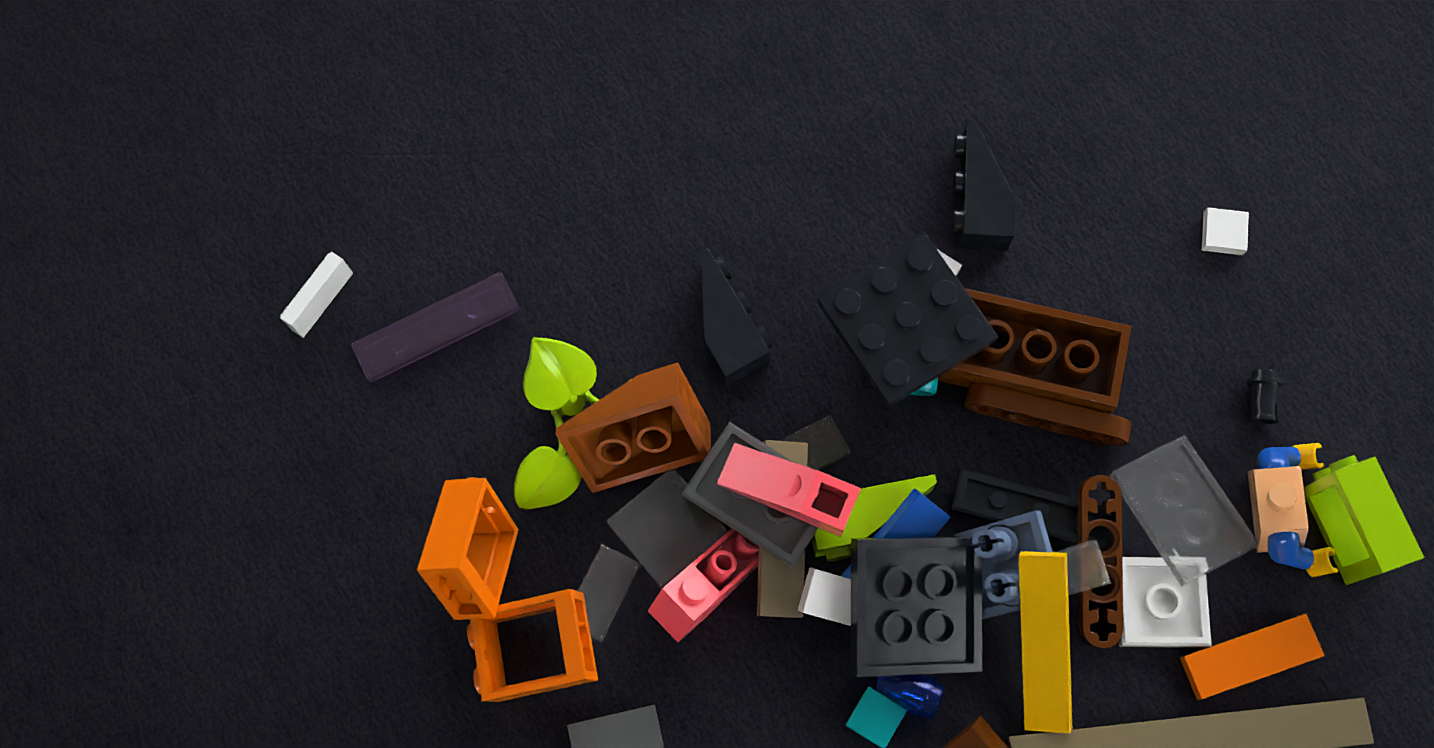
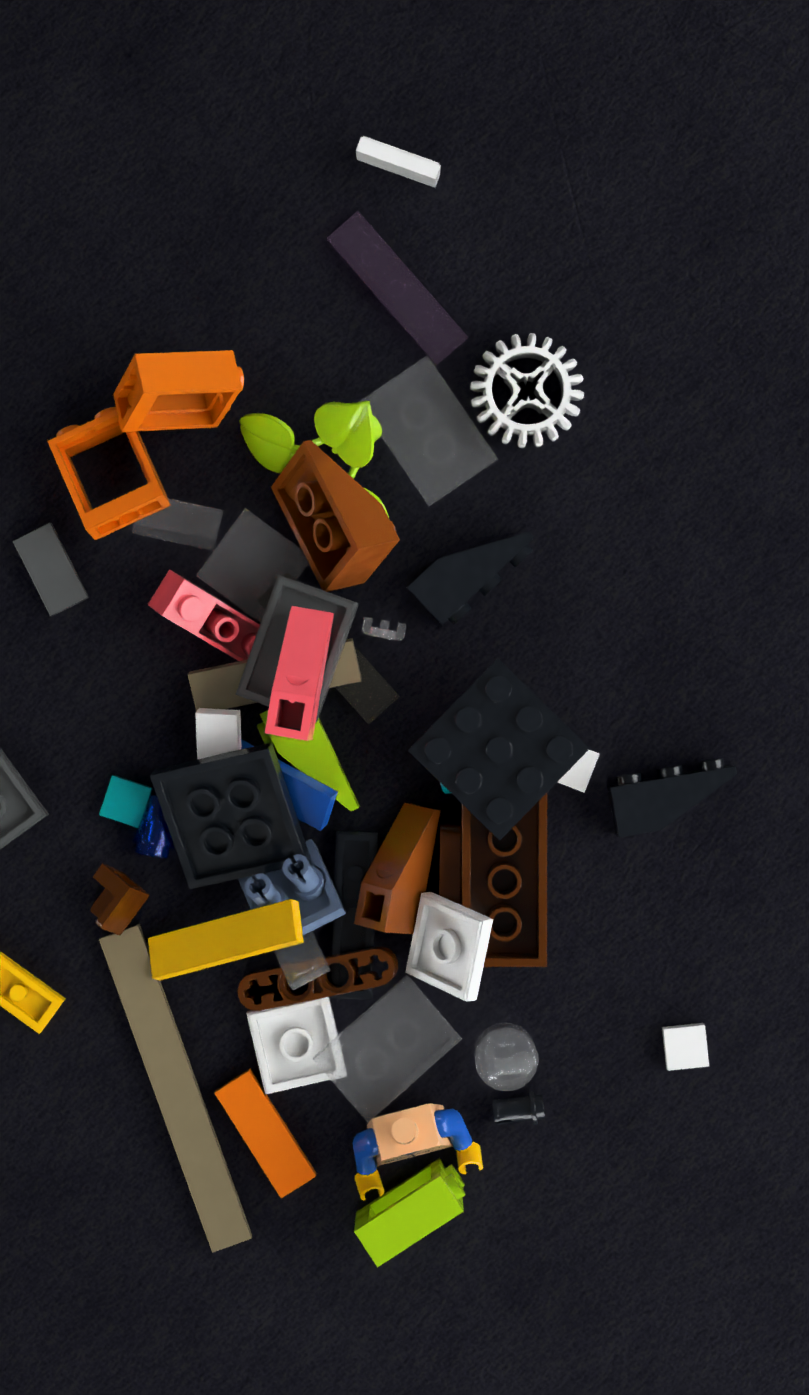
camera: 75 degrees right, 15 degrees up
none -> dark orange slope [354,803,441,934]
none -> clear tile [359,355,498,507]
none -> clear tile [362,617,407,642]
none -> white tile [405,892,493,1002]
none -> white gear [470,333,584,448]
none -> clear piece [474,1023,539,1091]

